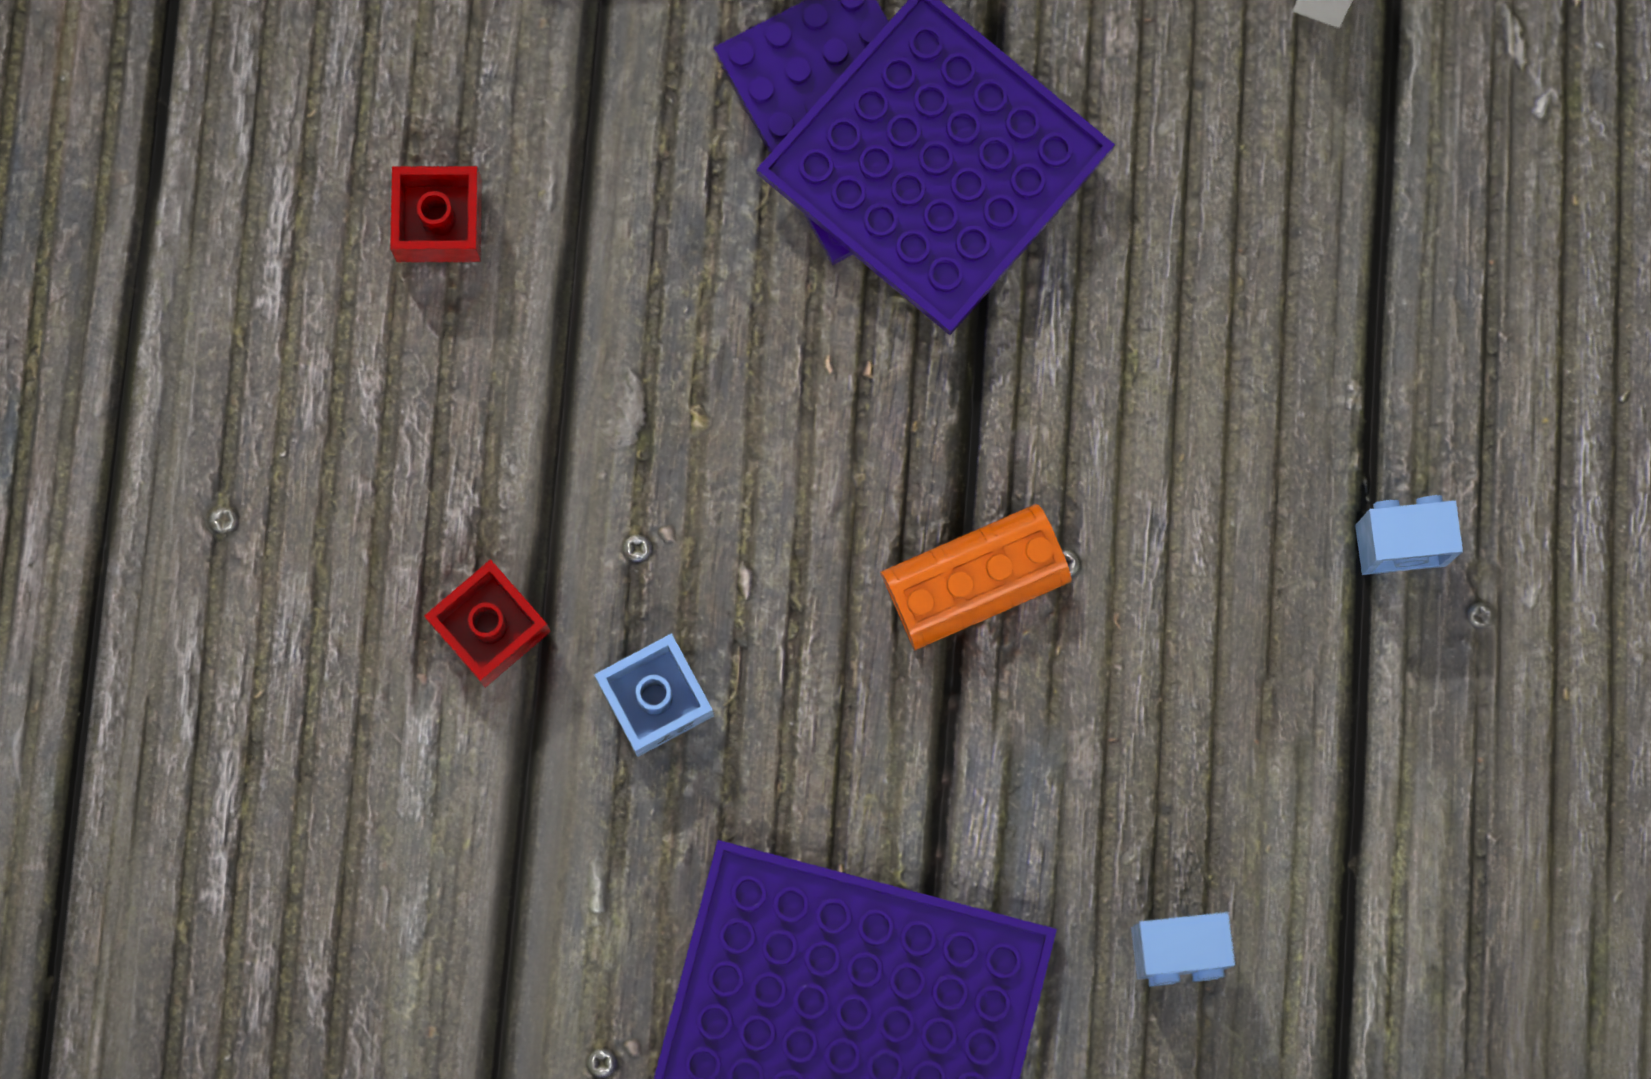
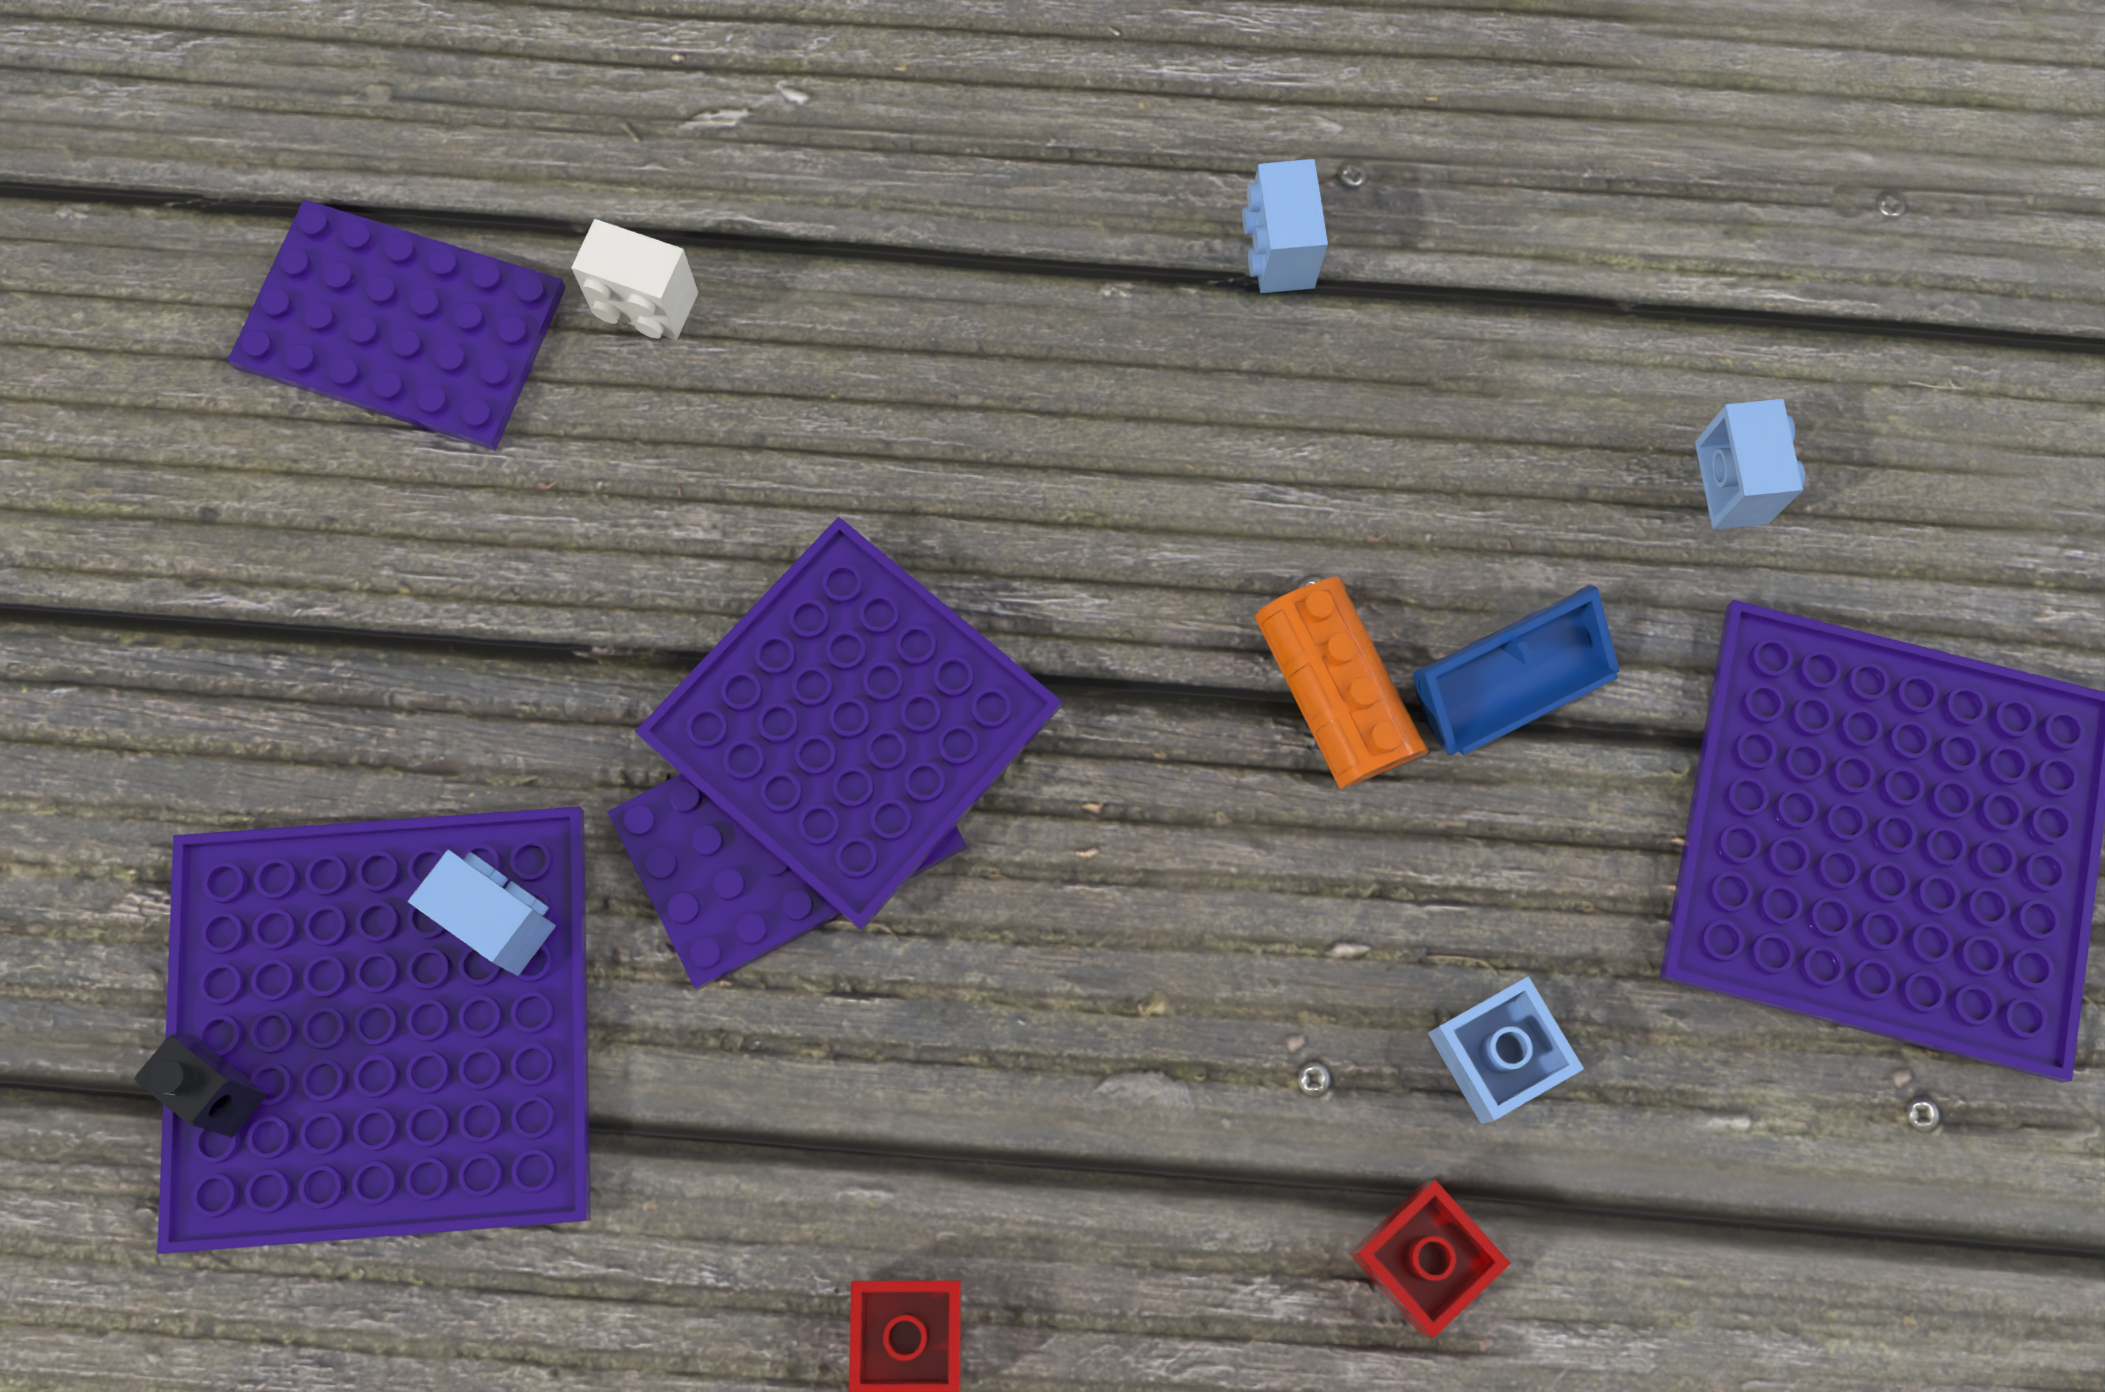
camera: 90 degrees left, 5 degrees down
none -> blue container [1413,585,1620,756]

